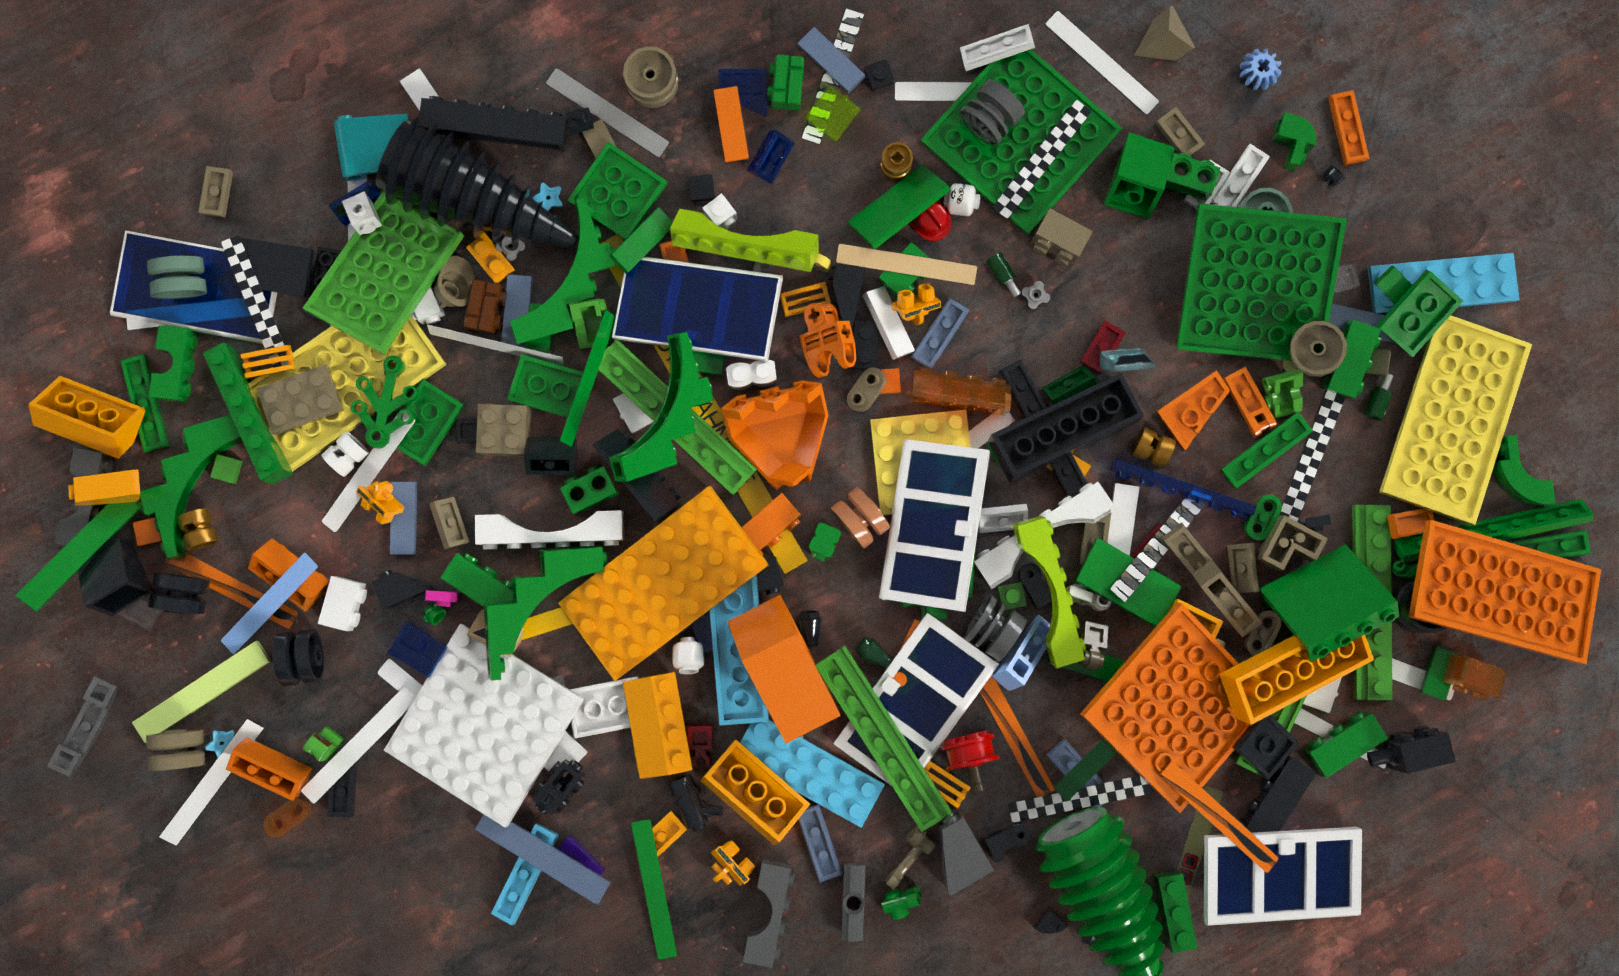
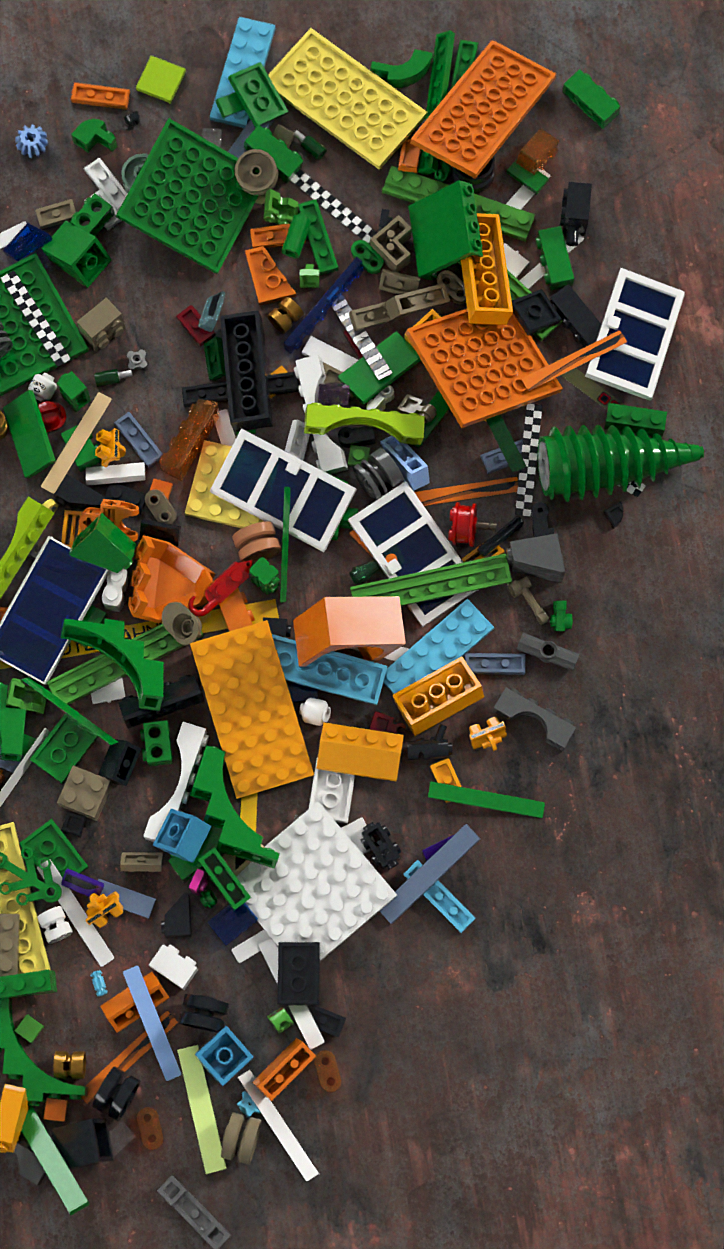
camera: 70 degrees left, 10 degrees down
none -> clear blue wing [3,223,53,261]
none -> green brick [57,371,91,413]
none -> dark purple slope [61,869,104,896]
none -> green slope [69,513,137,573]
none -> medium azure piece [91,970,107,996]
none -> lime tile [136,56,186,103]
none -> clear orange plate [137,1107,164,1150]
none -> black plate [139,519,181,547]
none -> dark azure slope [153,809,211,863]
none -> dark tan piece [162,602,202,645]
none -> red plate [188,560,252,617]
none -> dark azure slope [195,1026,253,1086]
none -> green brick [197,847,251,910]
none -> black tile [277,942,320,1005]
none -> green sticker [280,487,291,602]
none -> green brick [281,213,311,258]
none -> bright green tile [300,264,320,288]
none -> clear purple brick [318,382,349,406]
none -> black axle [477,516,524,557]
none -> green brick [562,69,620,129]

